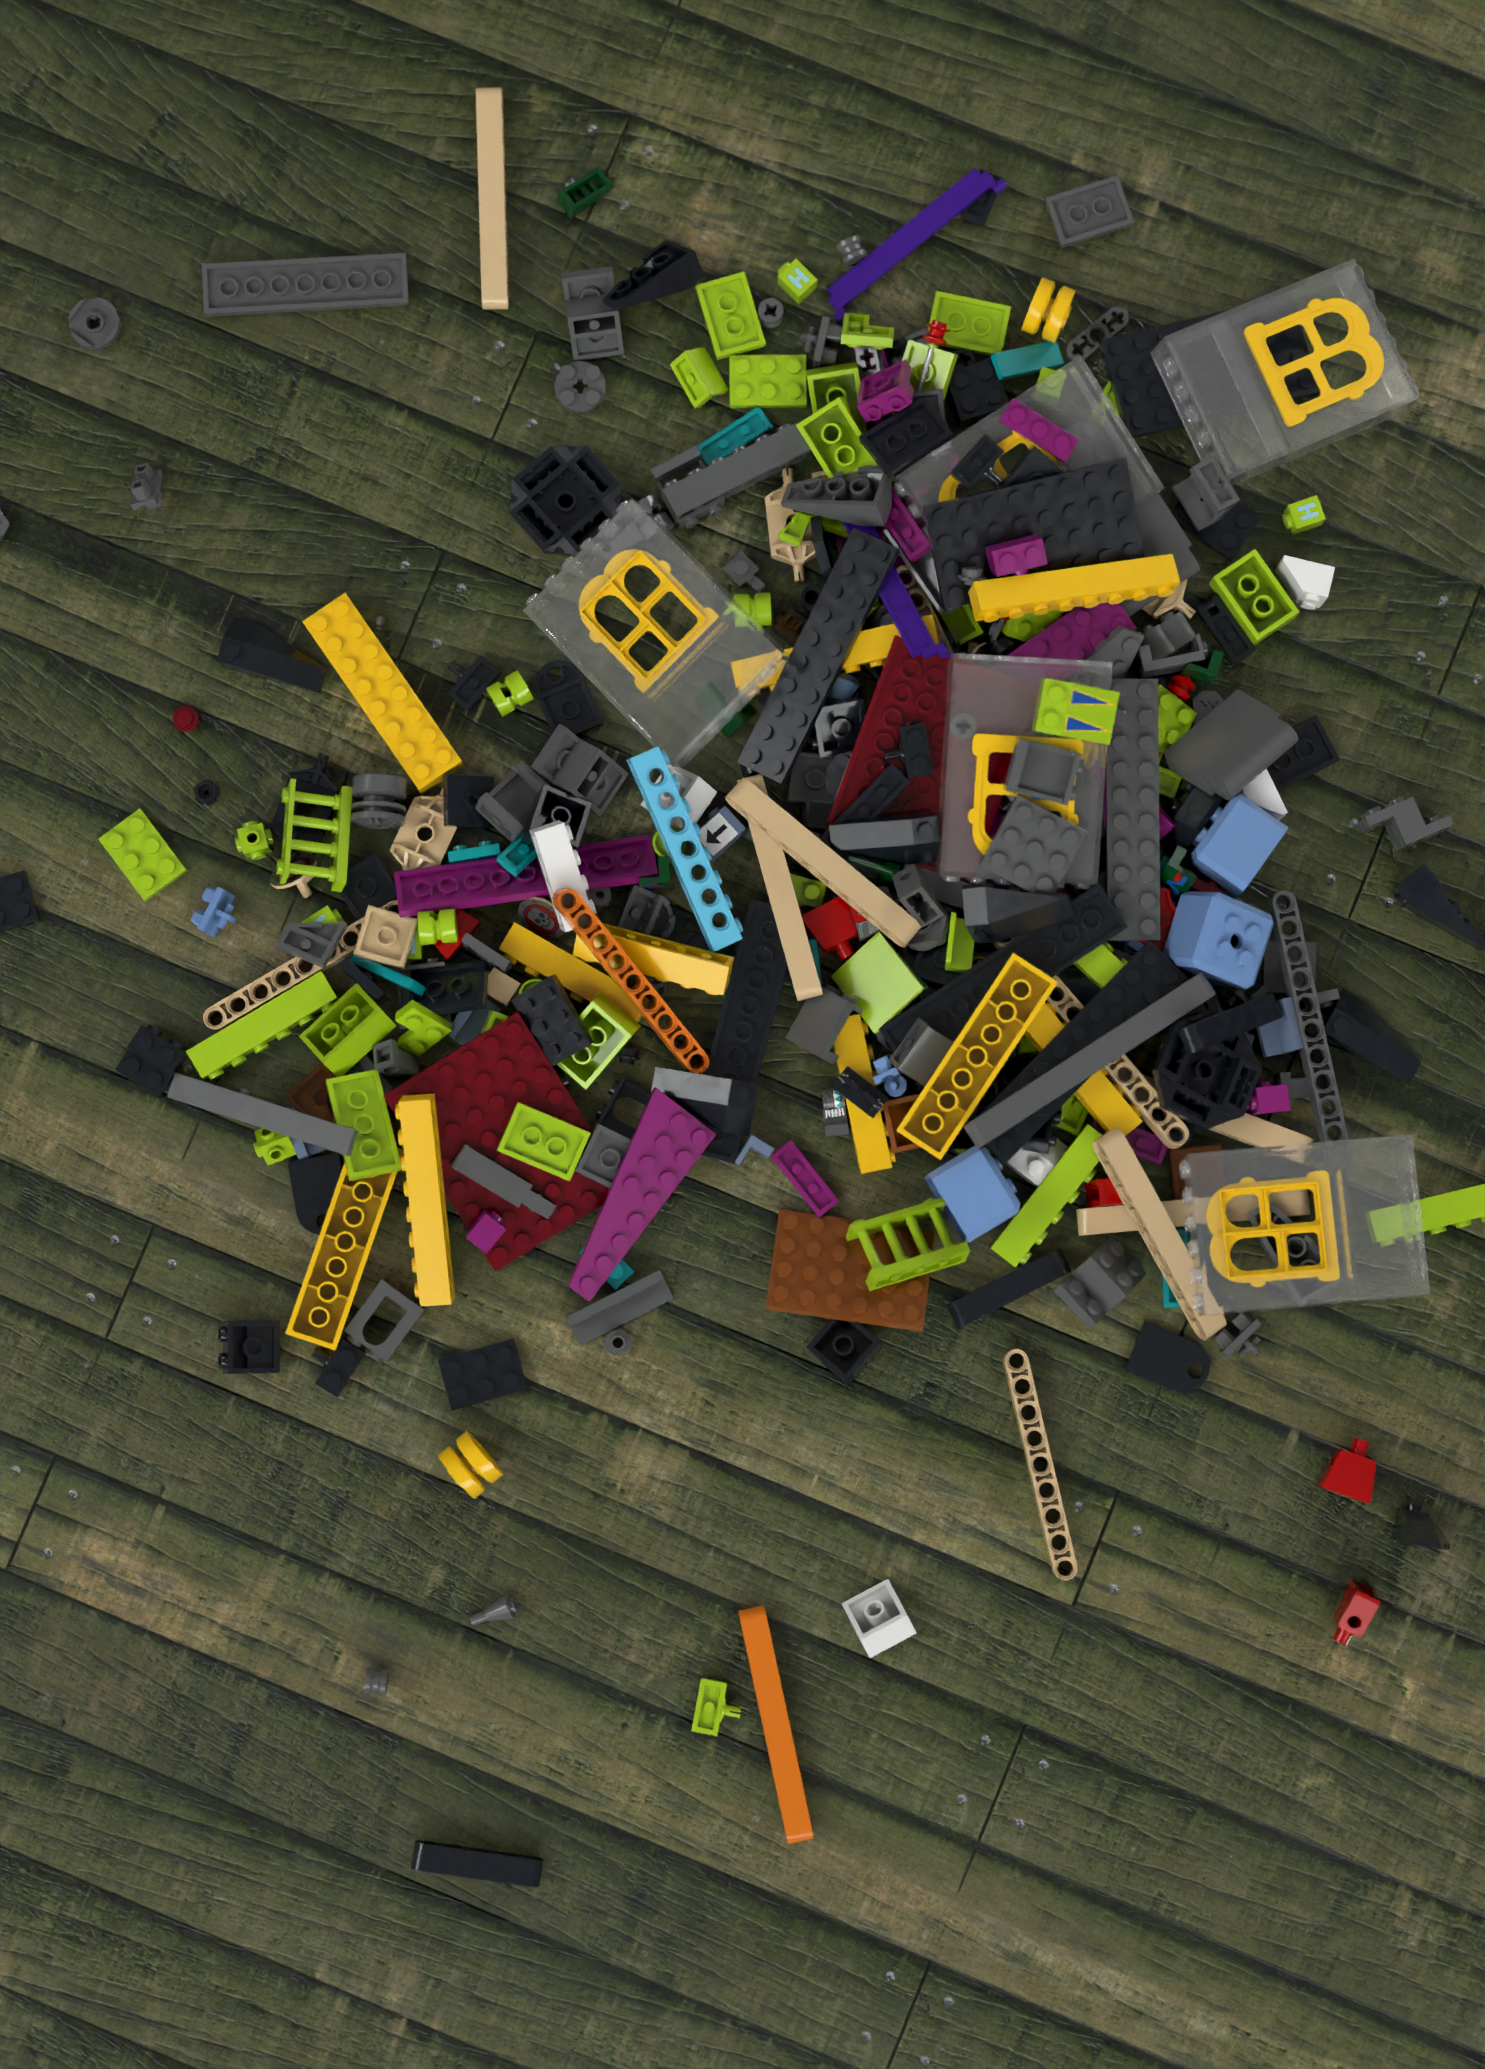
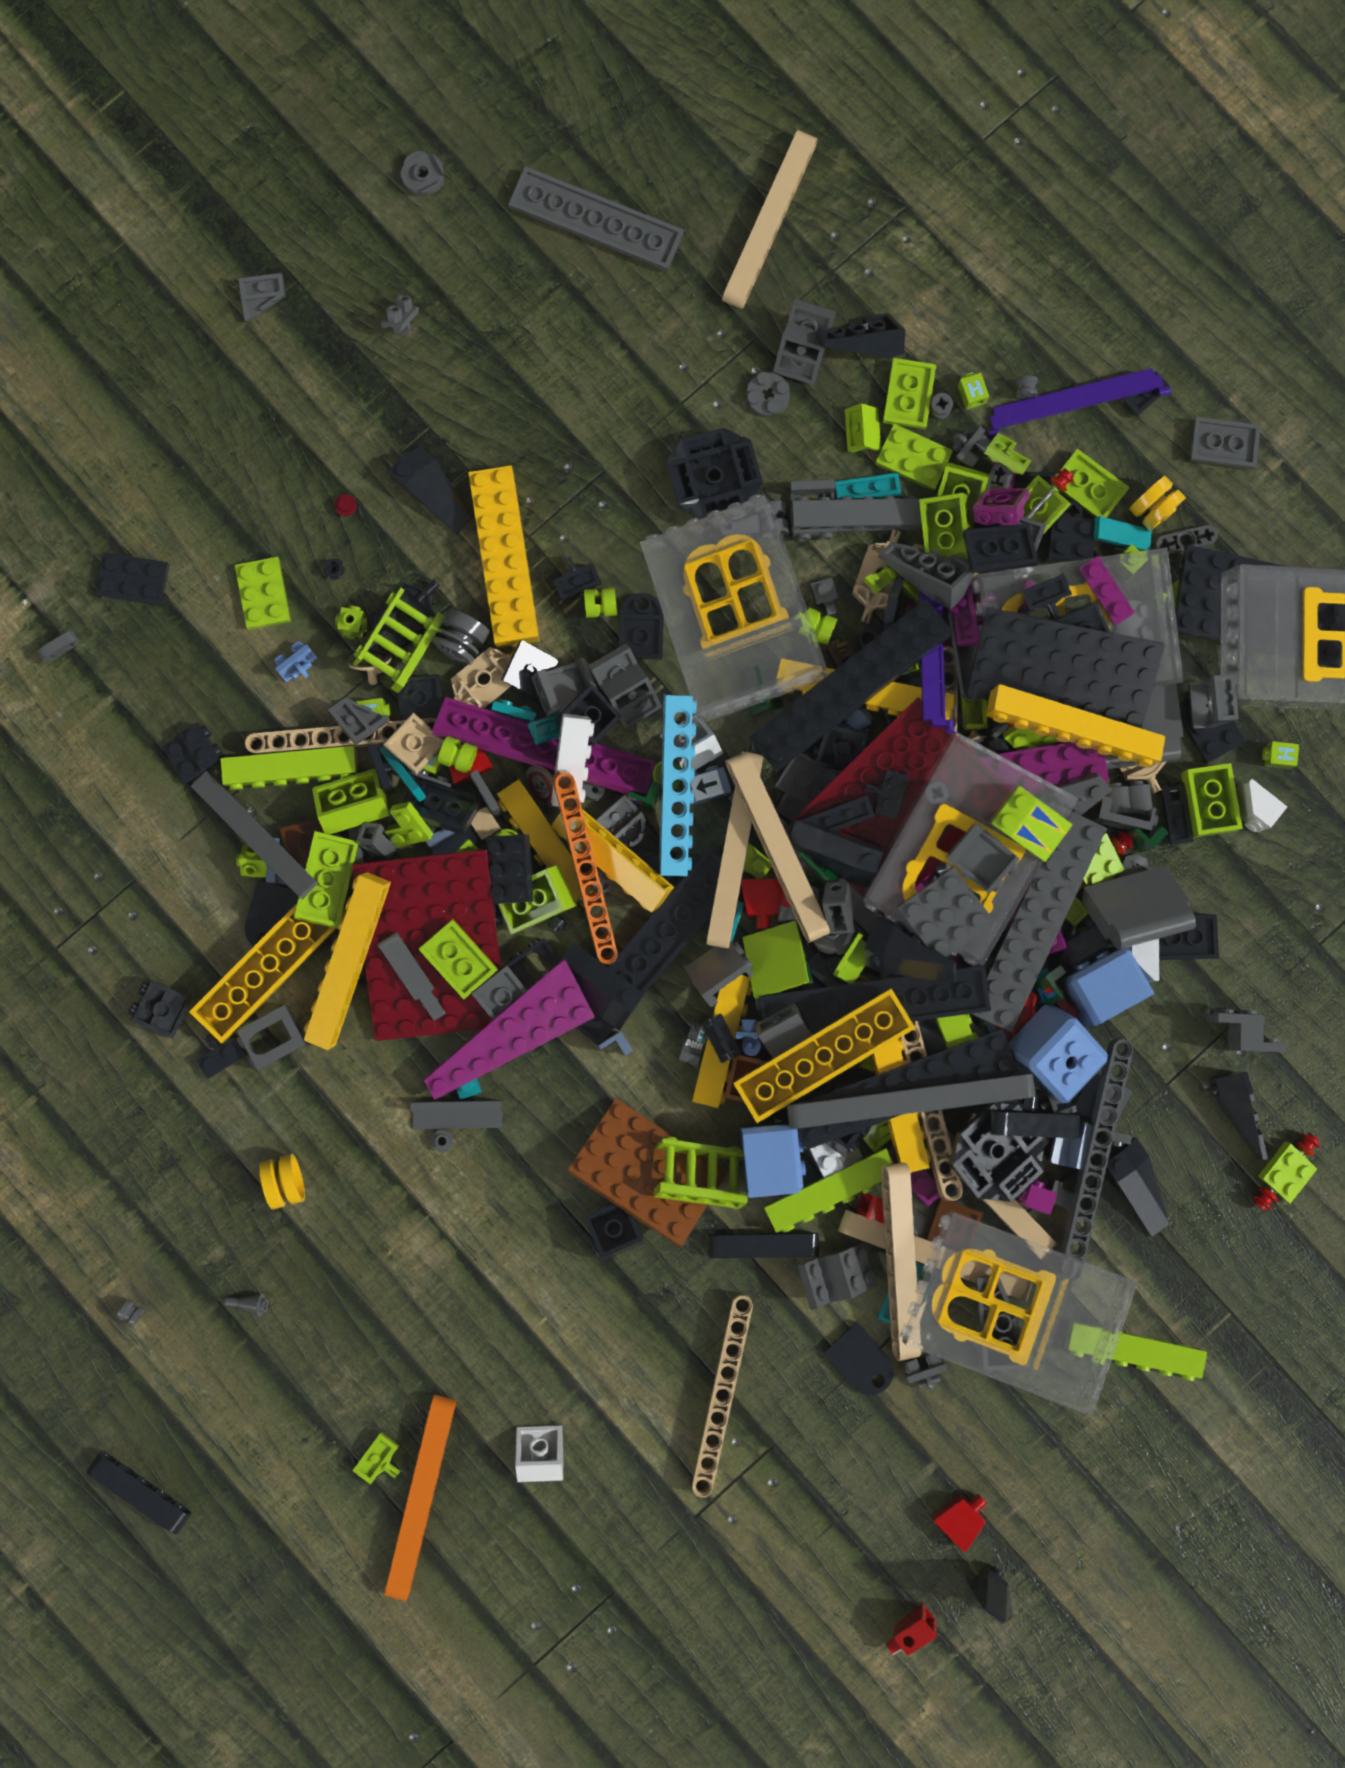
camera: 25 degrees right, 0 degrees up
black plate [438,1338,528,1411] -> none
magenta brick [465,1210,506,1254] -> none
dark green slope [557,167,614,219] -> none
magenta plate [770,1140,839,1217] -> none
dark grey plate [958,567,987,585] -> none
magenta brick [985,534,1048,577] -> none

